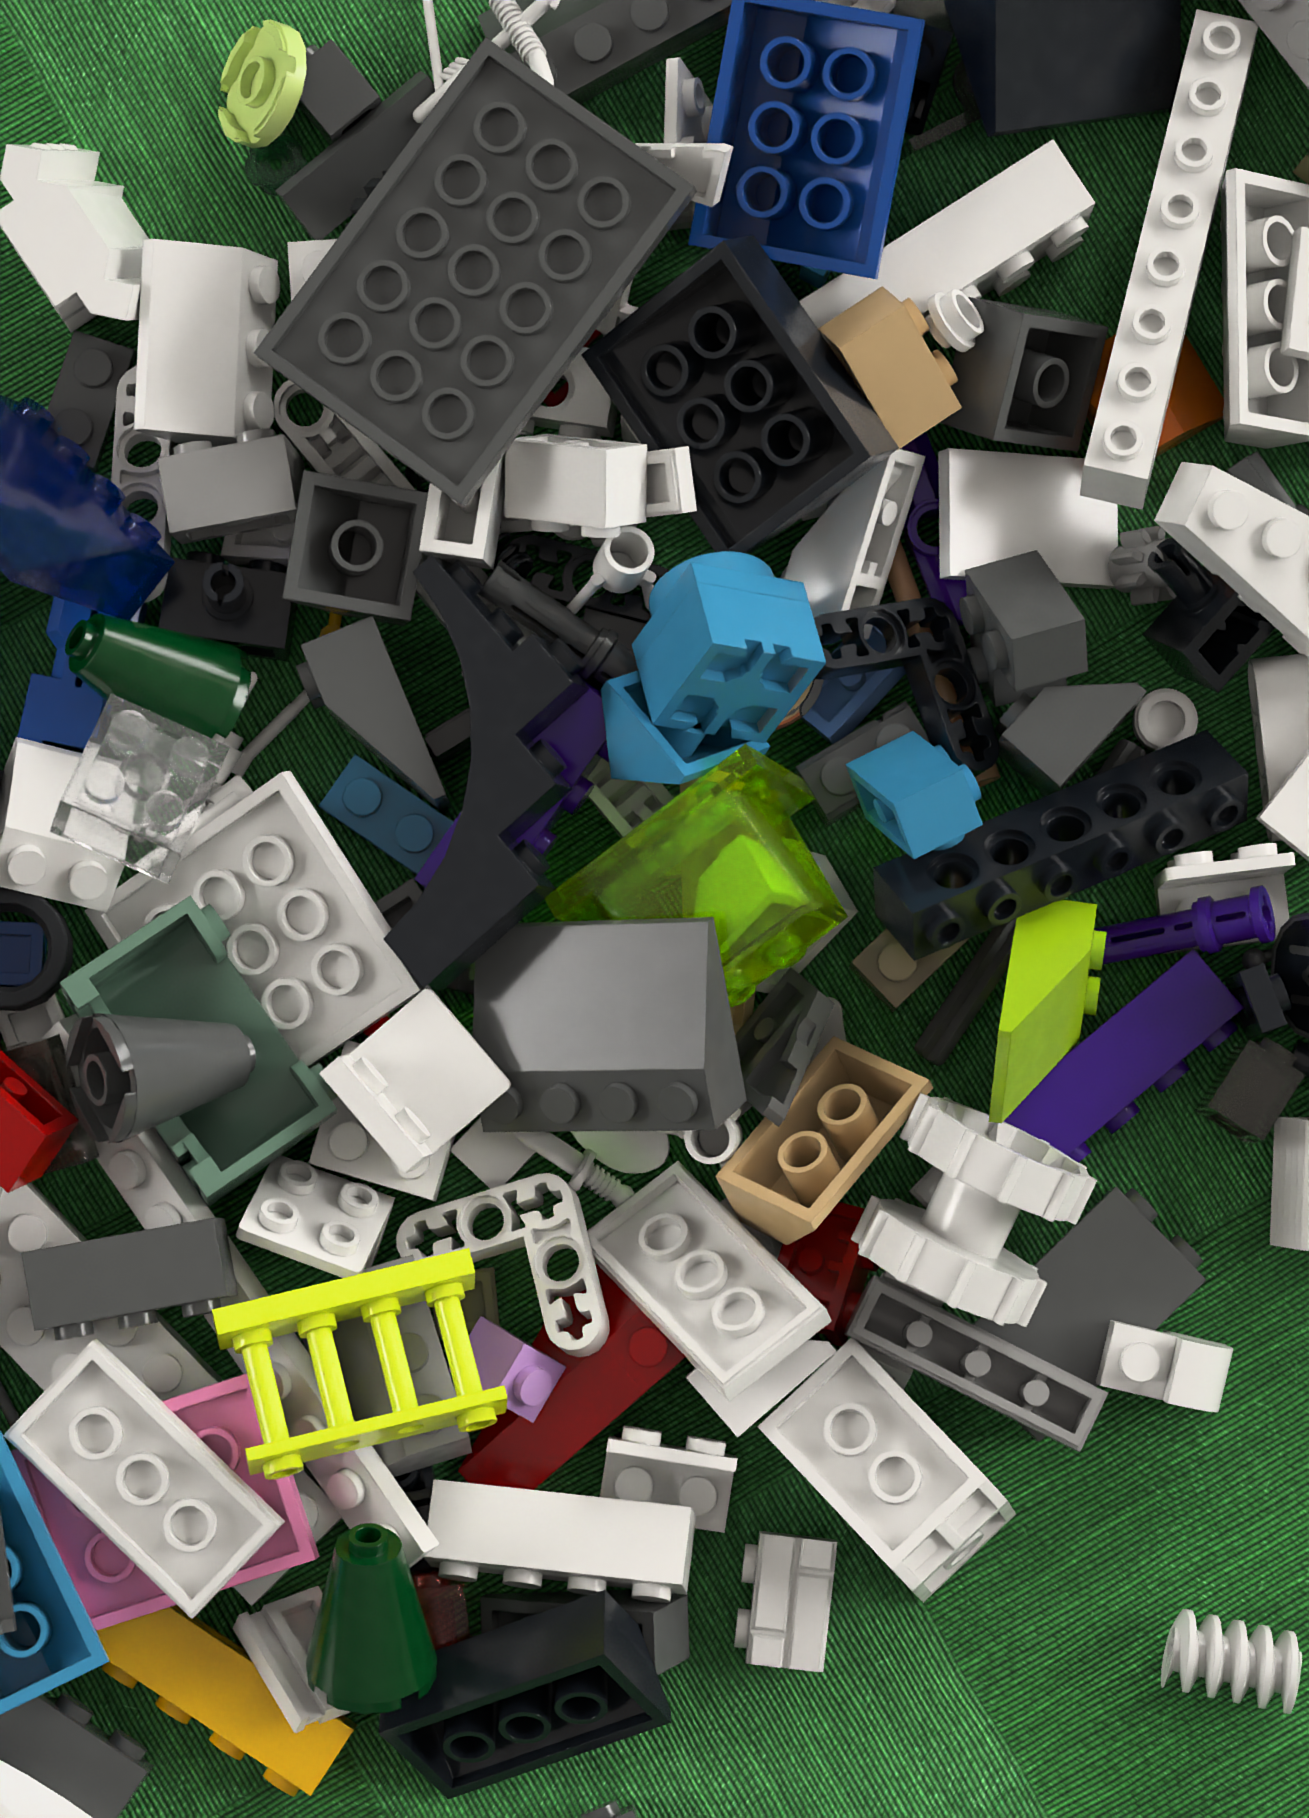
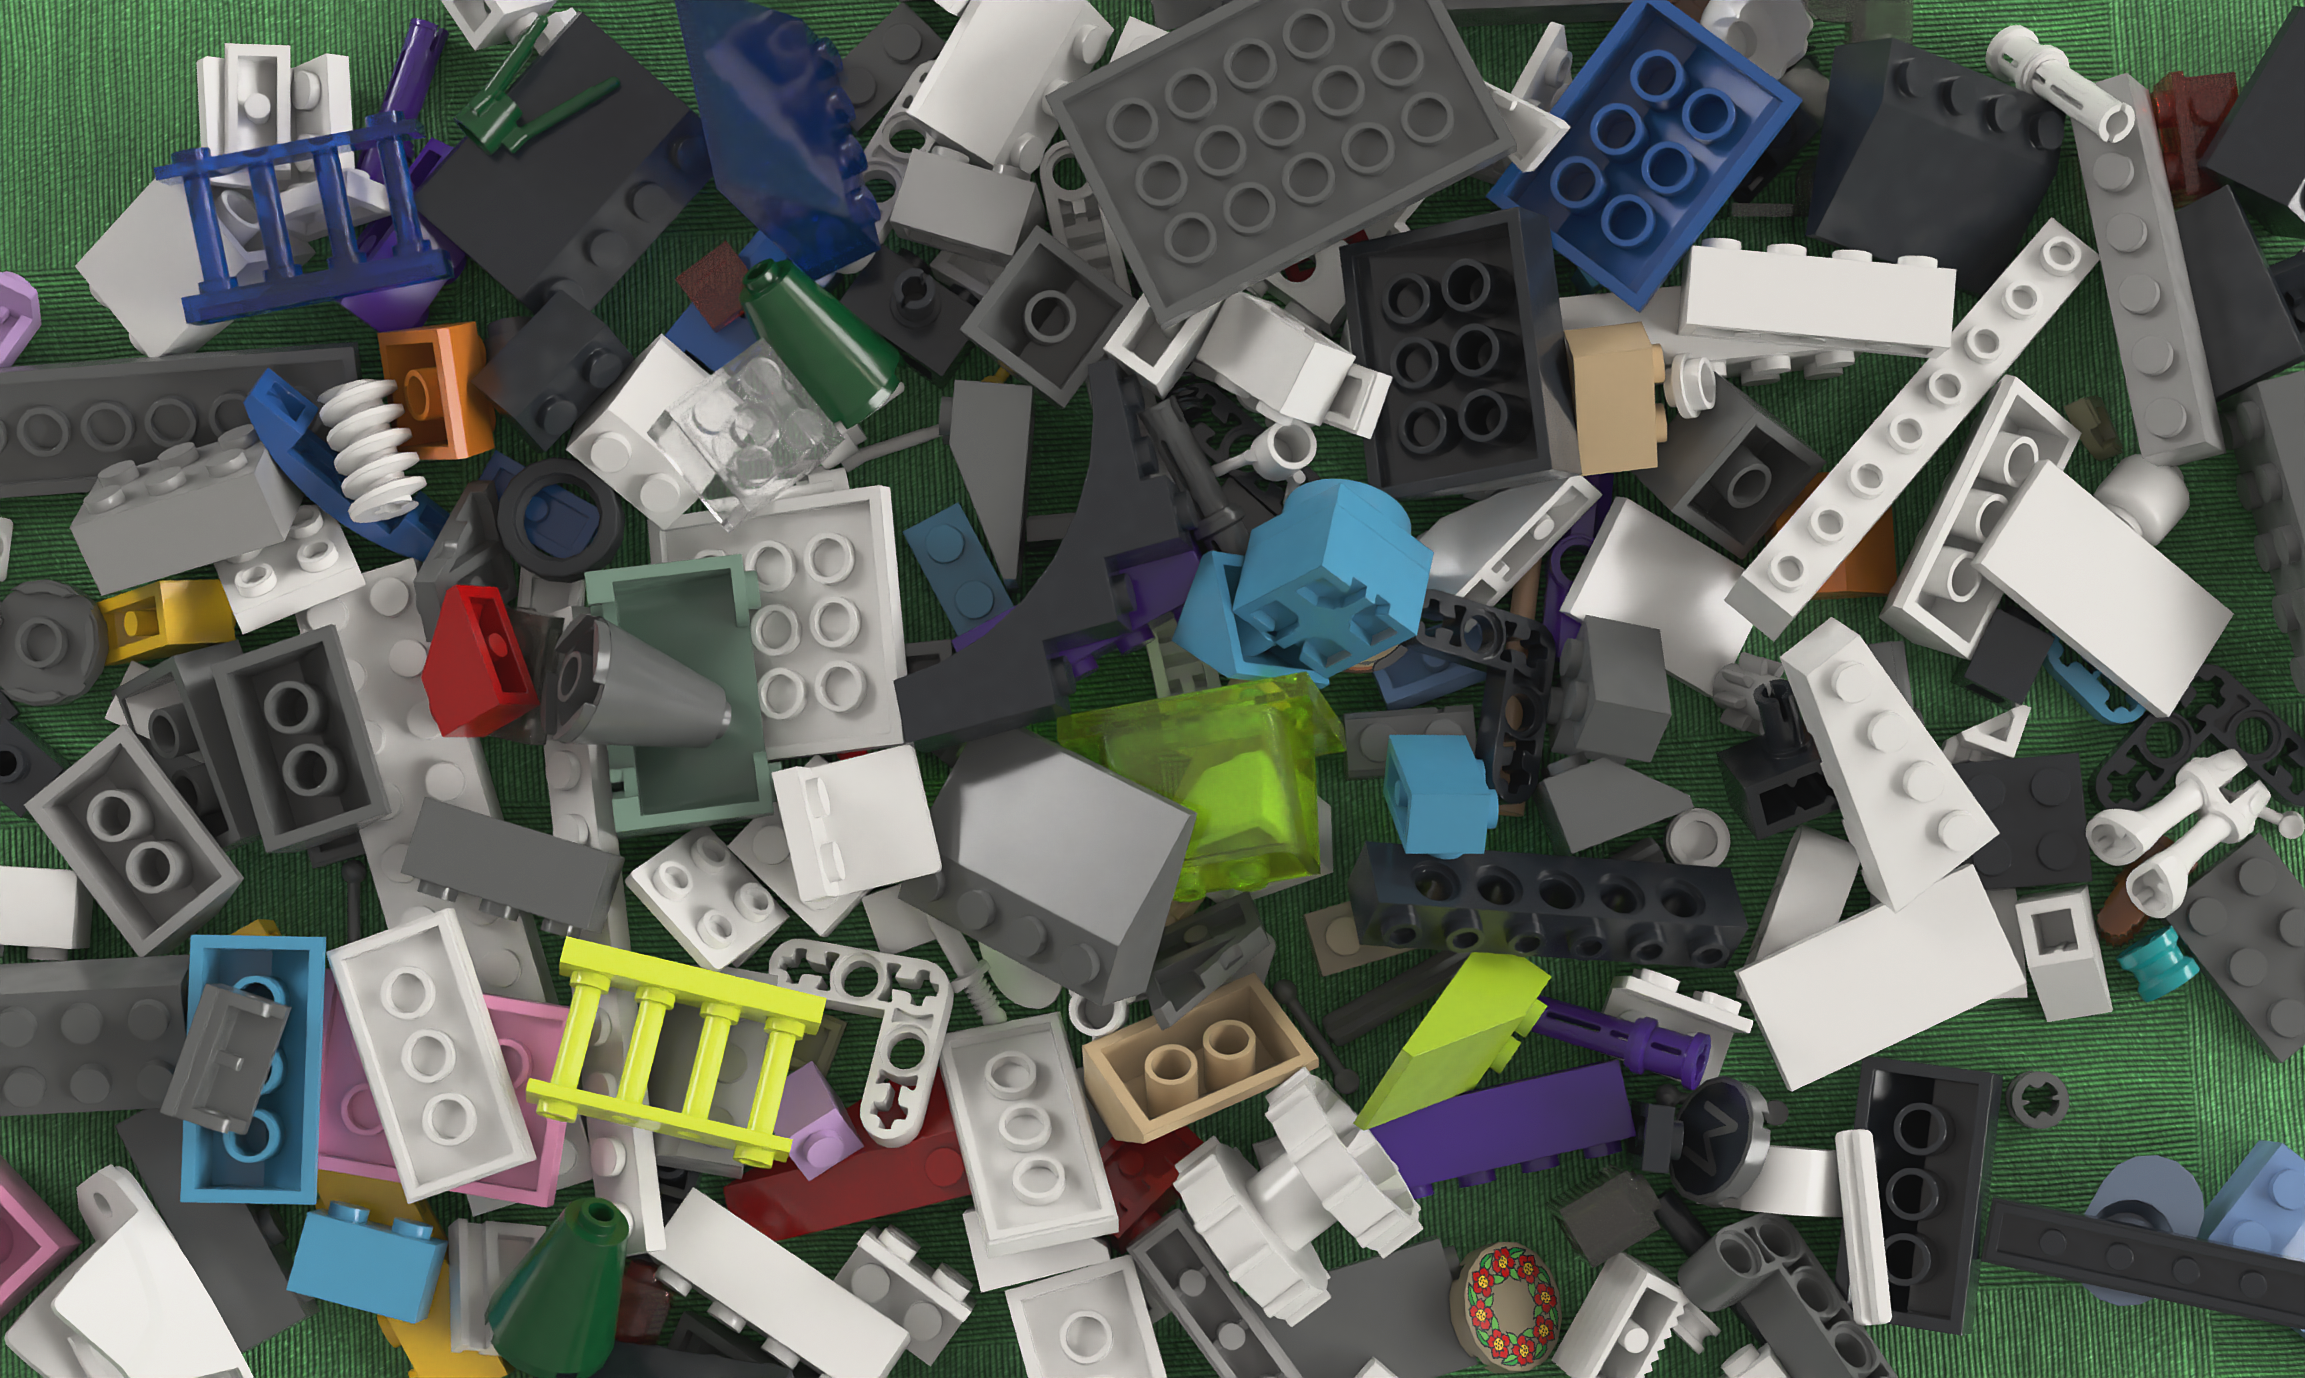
camera: 25 degrees right, 0 degrees up
none -> dark azure brick [286,1200,448,1324]
none -> clear red tile [675,241,748,333]
none -> dark grey hinge [1272,979,1360,1094]
none -> tile [1449,1242,1562,1373]
none -> white brick [1677,238,1956,359]

